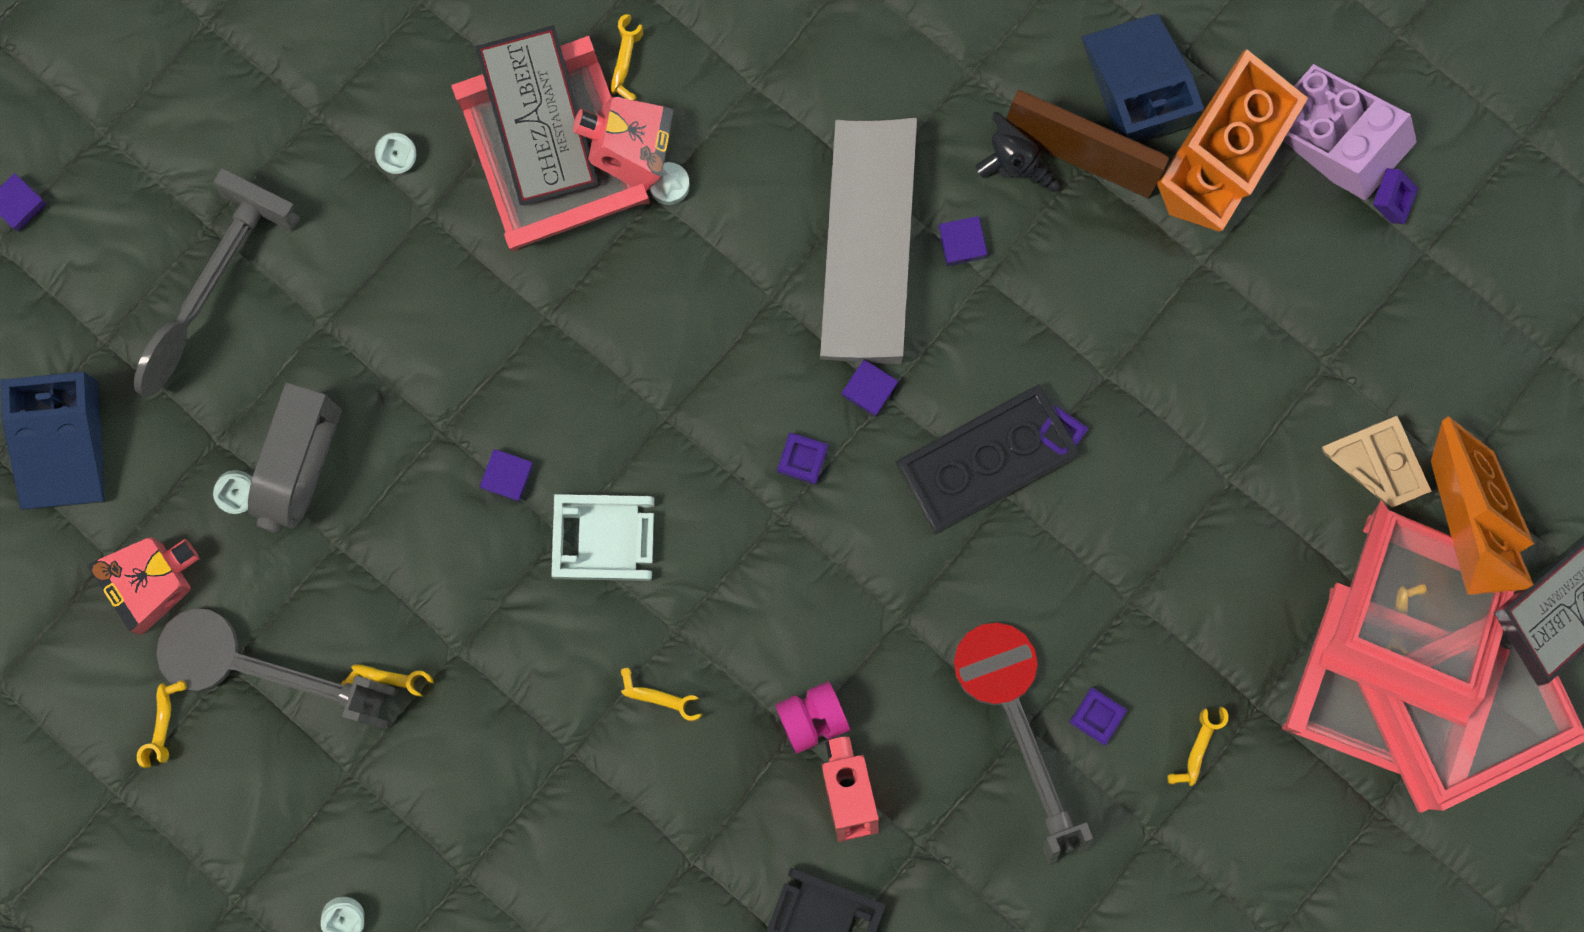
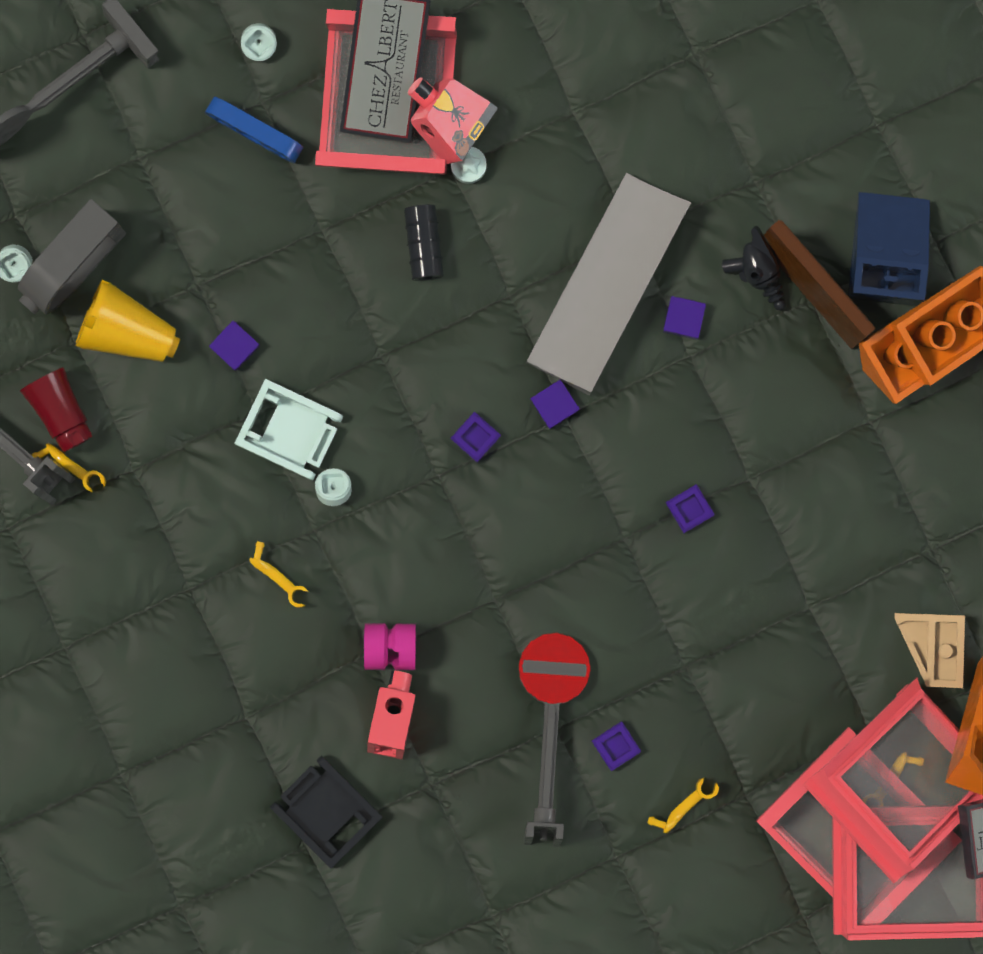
camera: 15 degrees right, 5 degrees up
yellow piece [611,14,643,101] -> none
black tile [895,383,1080,535] -> none
none -> dark red plant [20,367,93,452]
none -> yellow cone [75,280,180,362]
none -> blue beam [205,96,304,163]
none -> light aqua tile [315,468,352,506]
none -> black axle [404,204,444,281]

